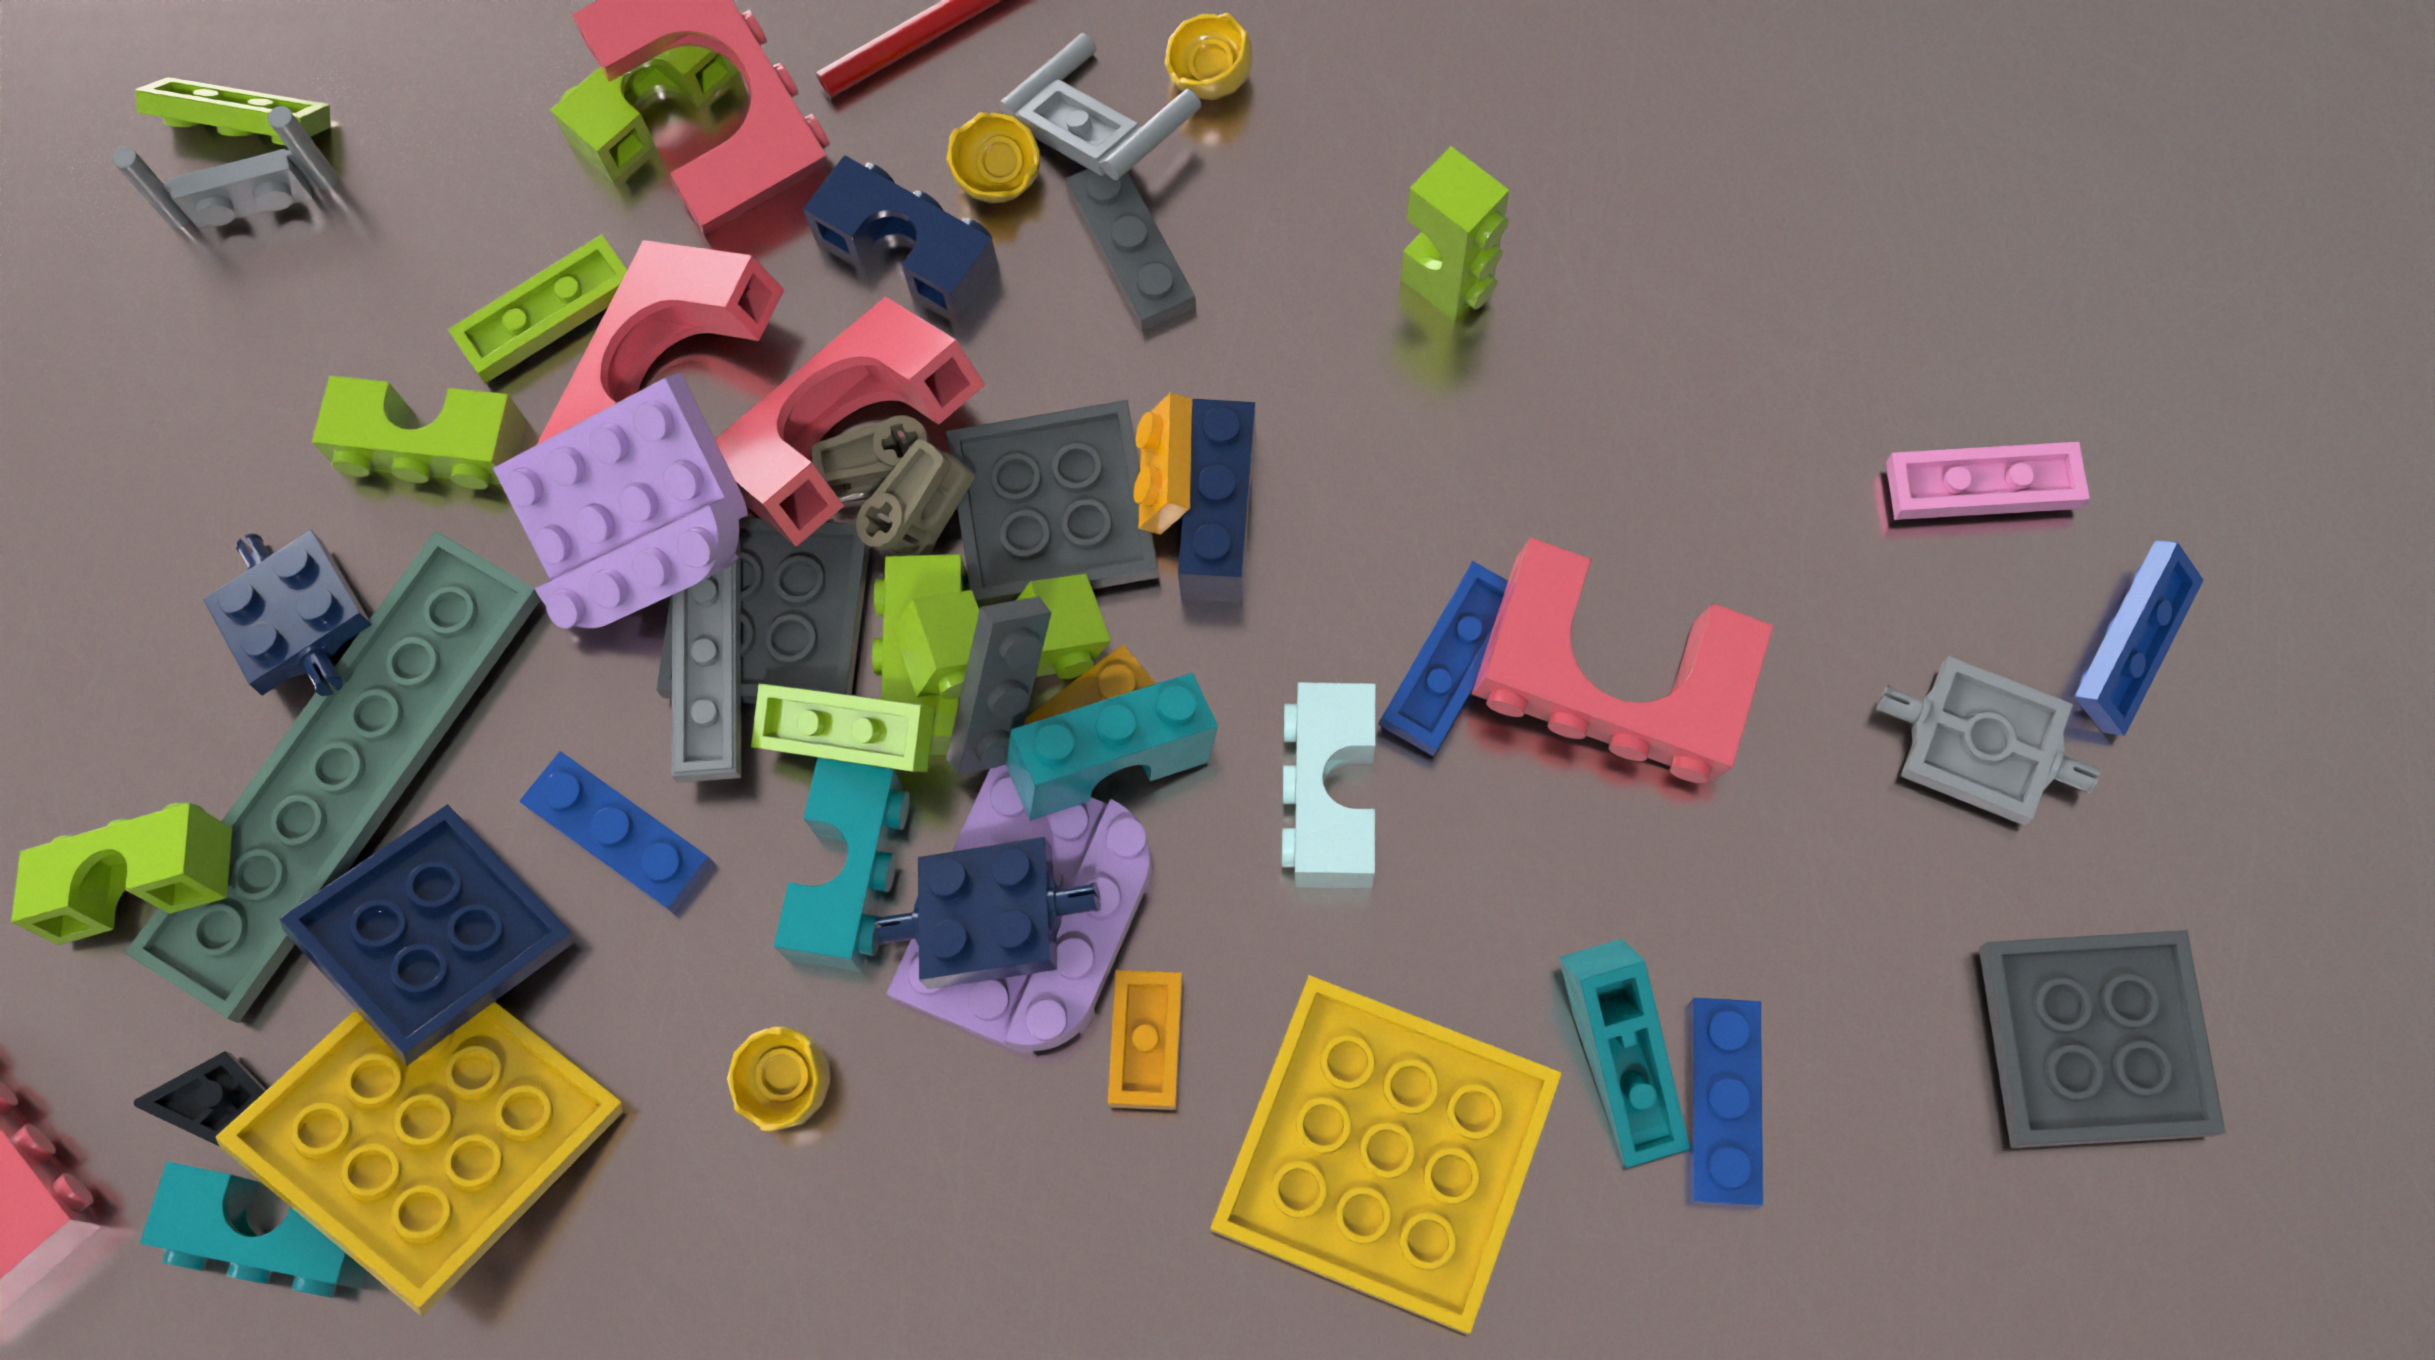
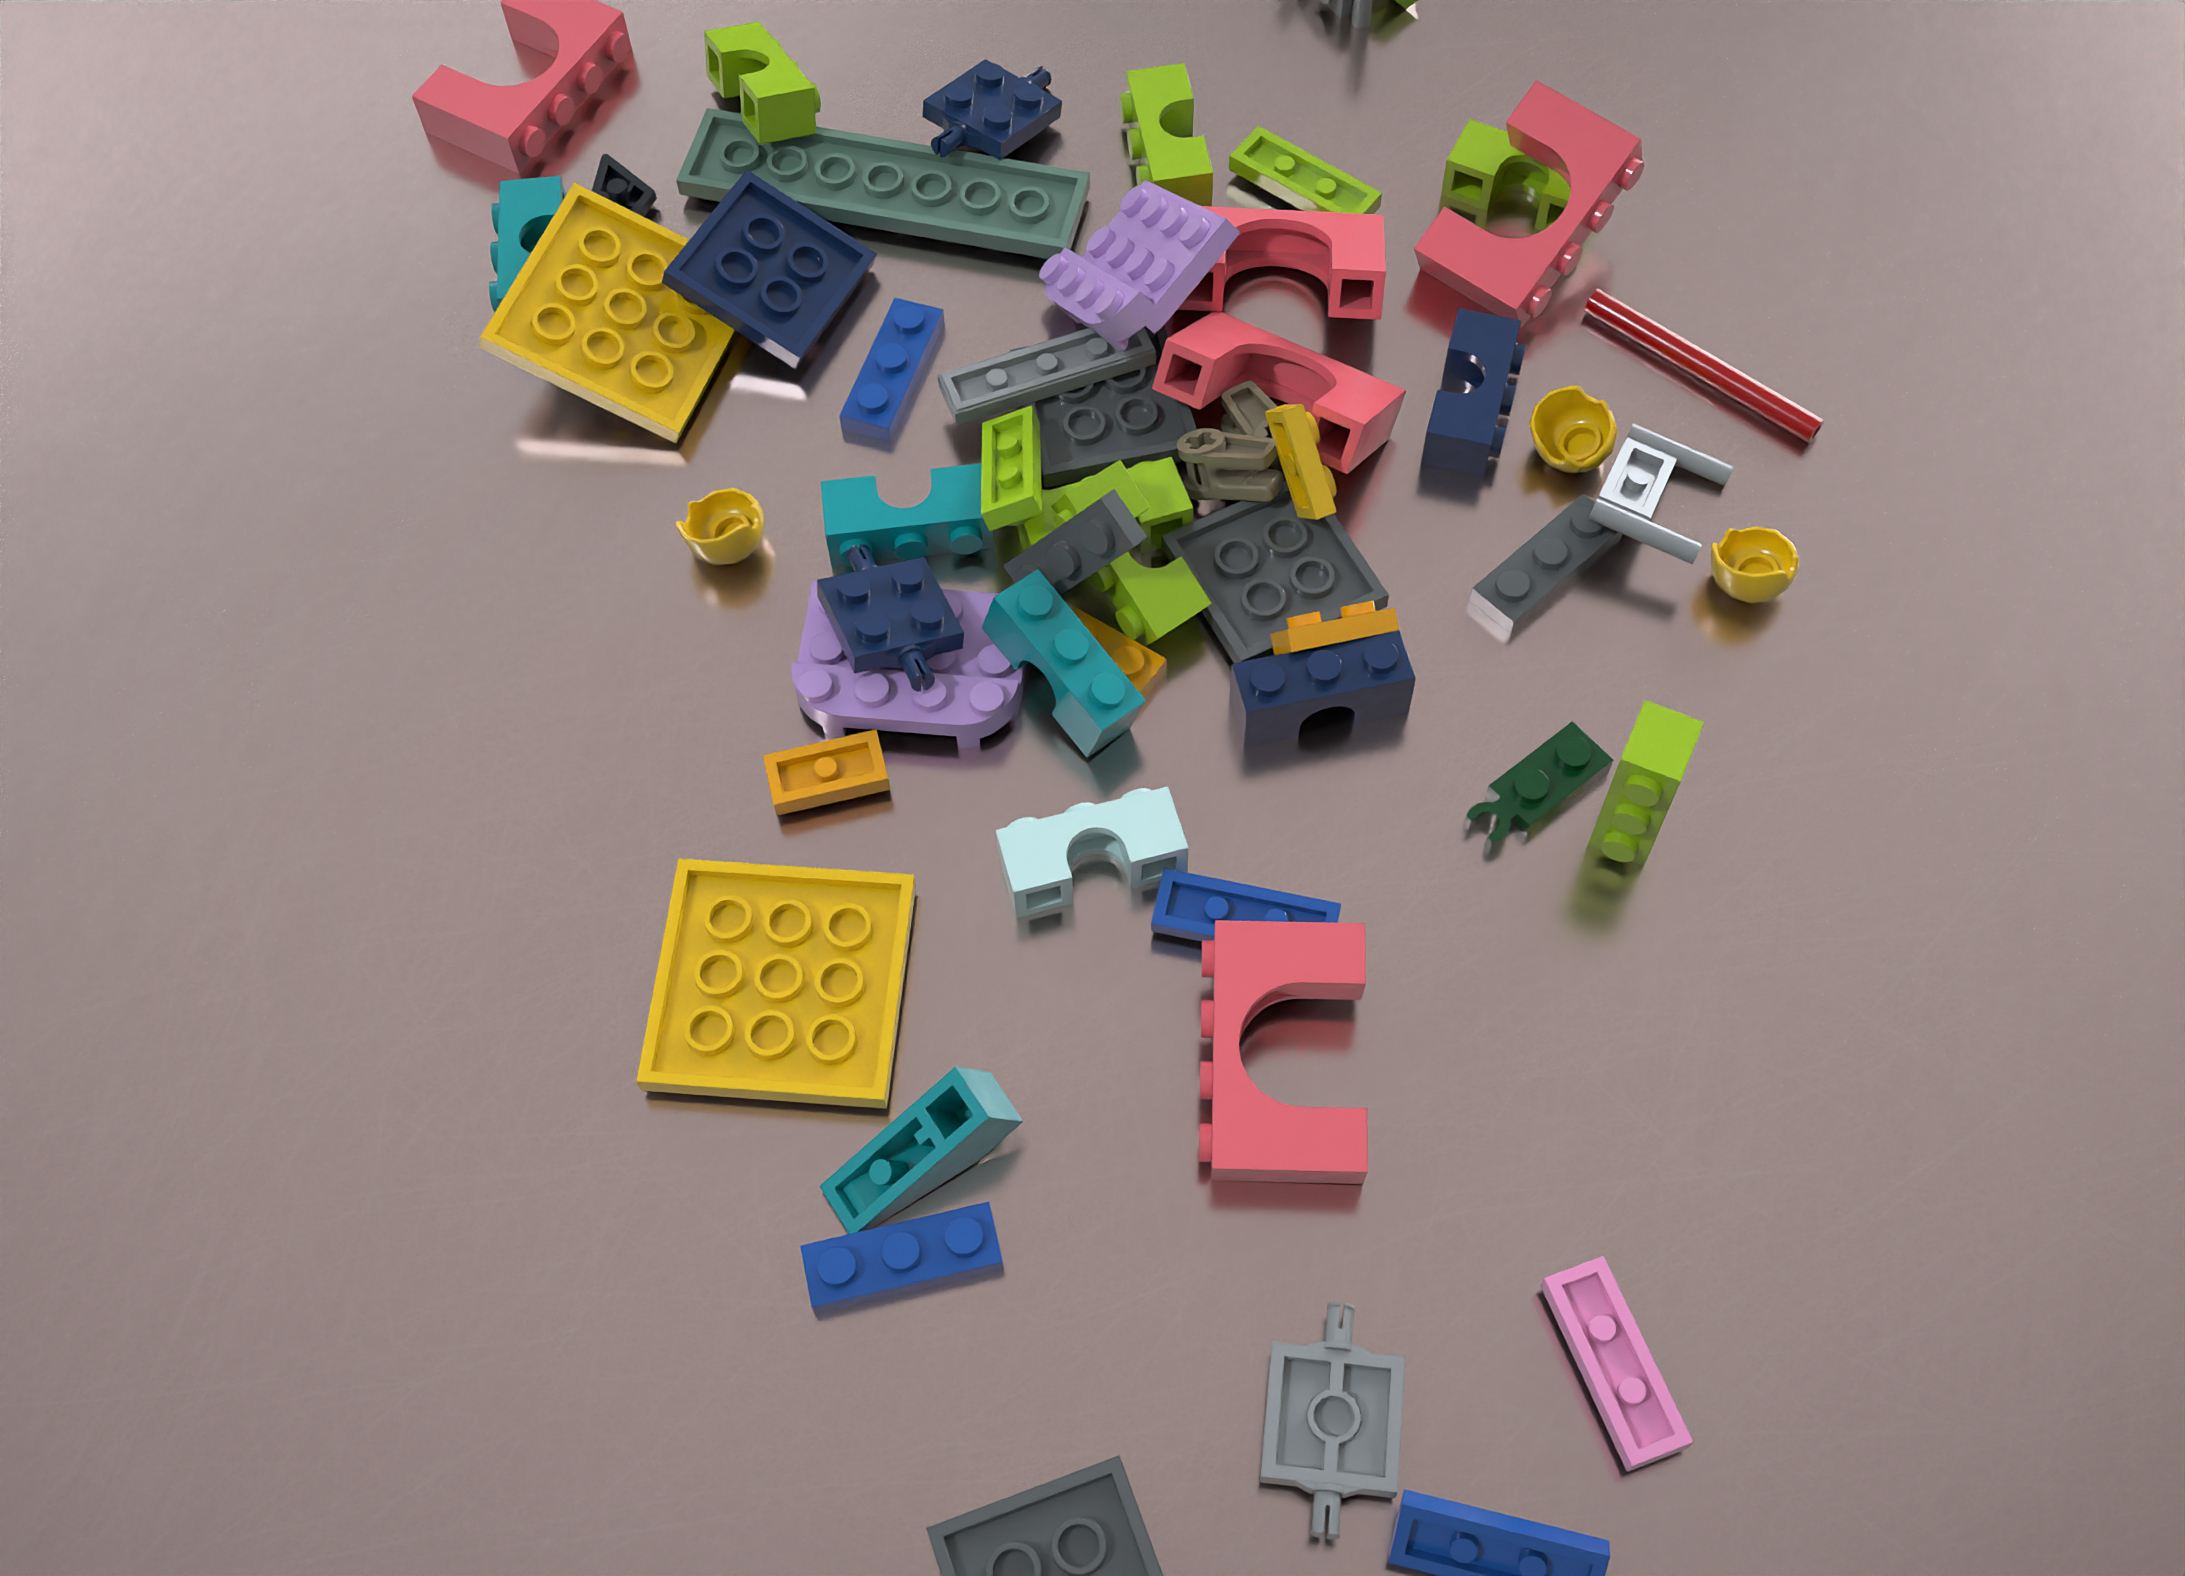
camera: 70 degrees right, 10 degrees down
none -> yellow plate [1265,404,1337,520]
none -> dark green plate [1463,721,1614,852]

